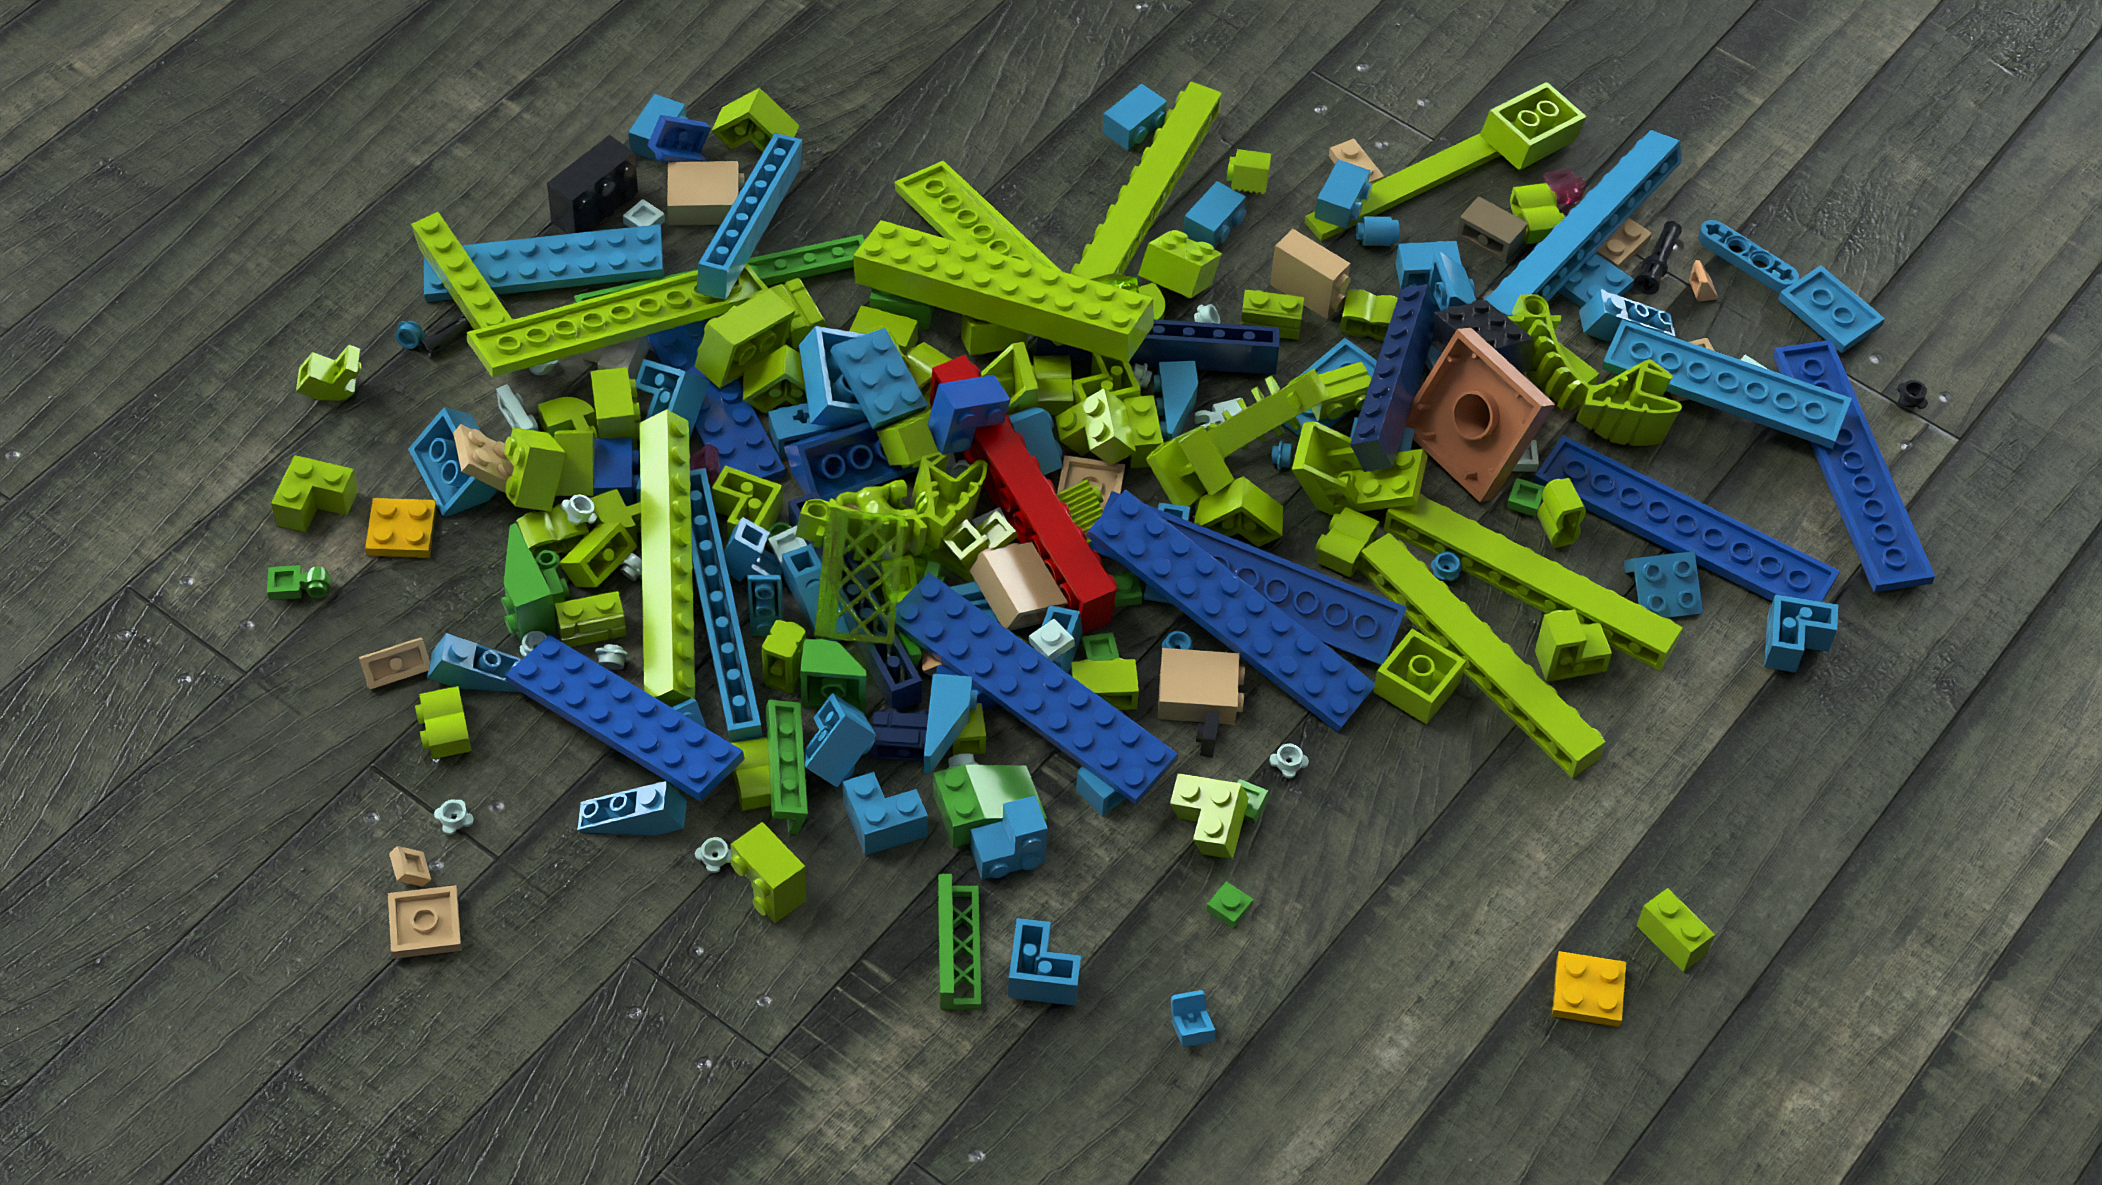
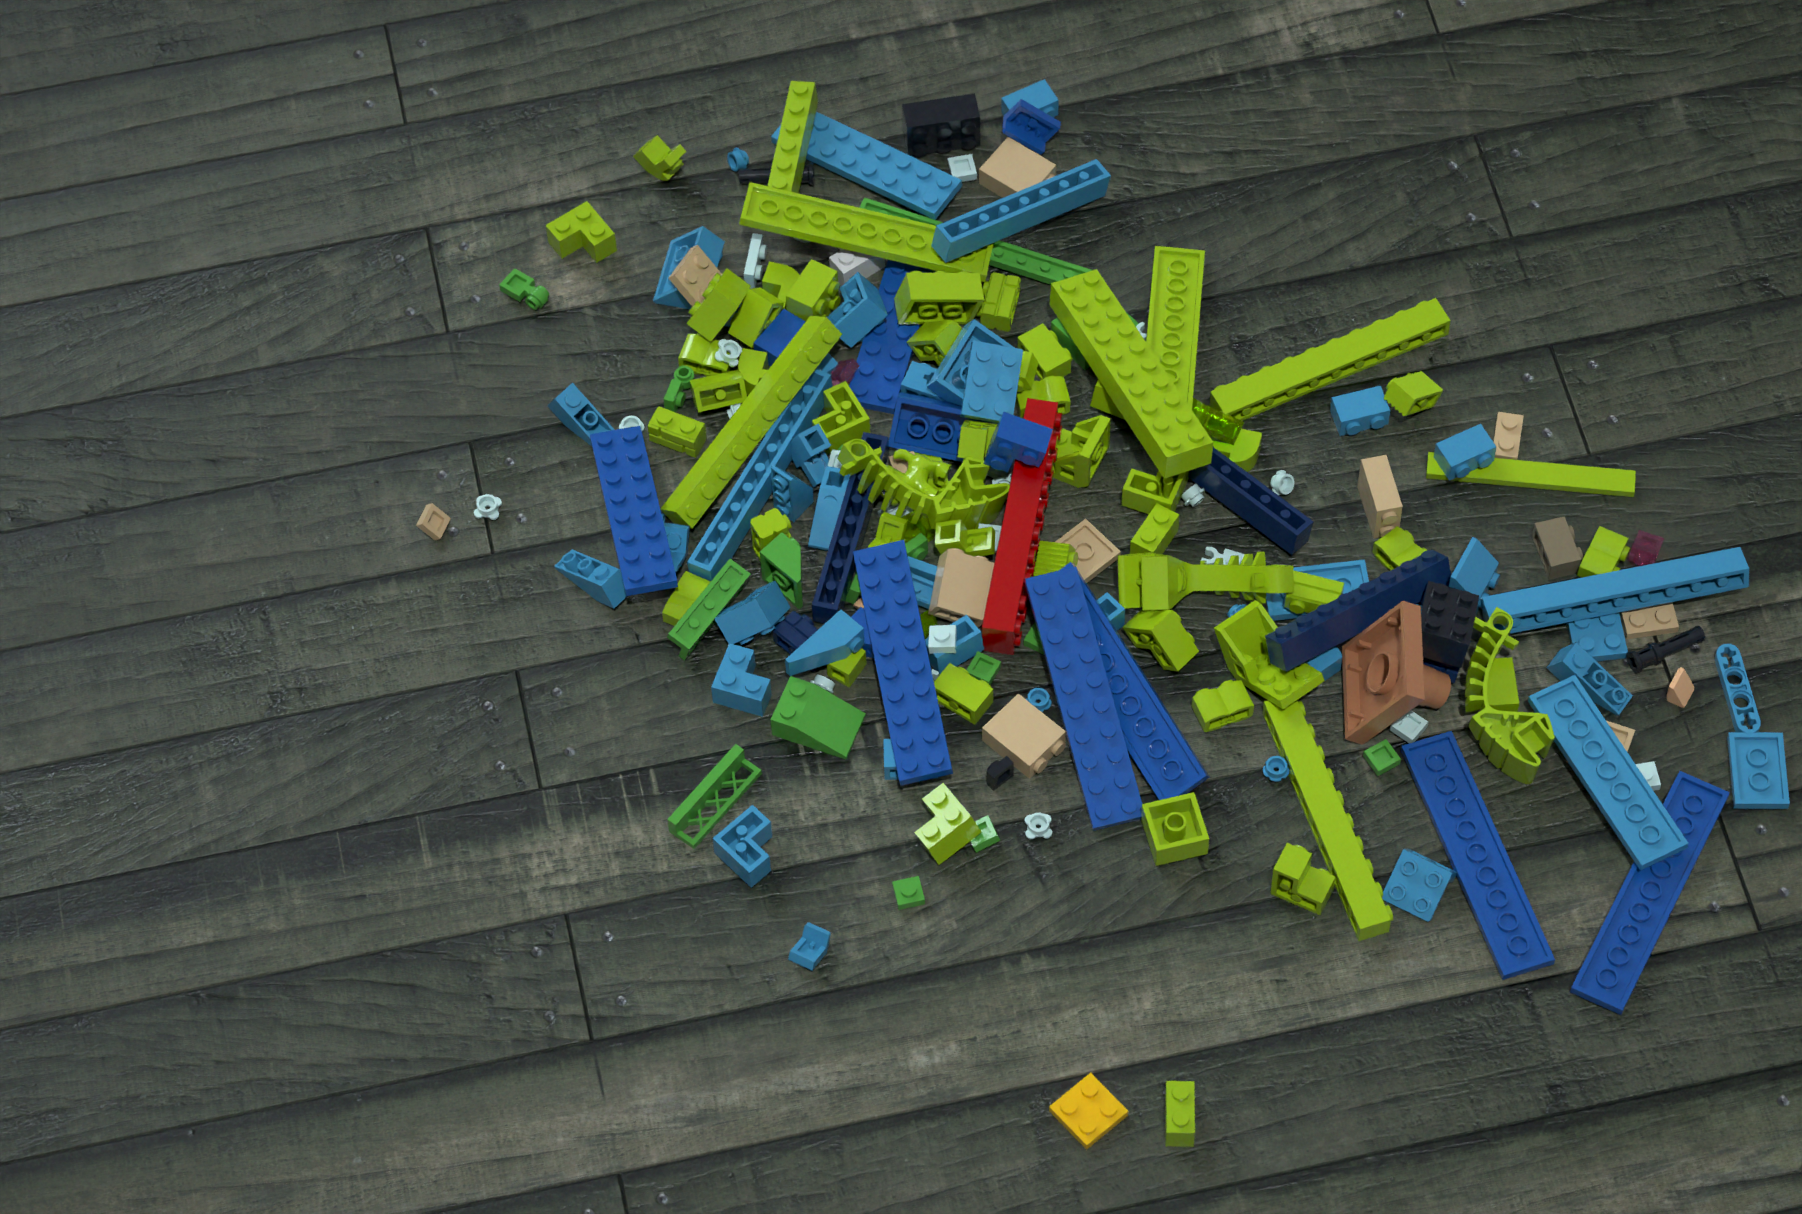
camera: 45 degrees right, 5 degrees up
tan plate [359,637,430,689] -> none
yellow plate [365,498,437,558] -> none
tan plate [388,885,462,959] -> none
lime brick [415,686,472,759] -> none
bright green slope [501,523,557,644] -> none
light aqua plate [595,644,630,670] -> none
light aqua plate [695,837,732,873] -> none
lime brick [711,88,799,152] -> none
lime brick [730,822,807,923] -> none
clear neon green fence [814,507,906,645] -> none
dark azure brick [970,796,1048,879] -> none
dark azure brick [1009,406,1063,475] -> none
lime brick [1031,355,1073,415] -> none
lime brick [1055,388,1136,466] -> none
dark azure brick [1102,84,1167,150] -> none
lime brick [1138,230,1222,298] -> none
dark azure slope [1152,361,1198,442] -> none
lime brick [1240,290,1304,340] -> none
dark azure brick [1356,217,1399,246] -> none
lime brick [1358,533,1606,779] -> none
dark azure brick [1395,241,1462,289] -> none
lime brick [1480,82,1587,170] -> none
lime brick [1537,478,1586,548] -> none
dark azure brick [1764,595,1838,672] -> none
black plate [1897,380,1928,409] -> none

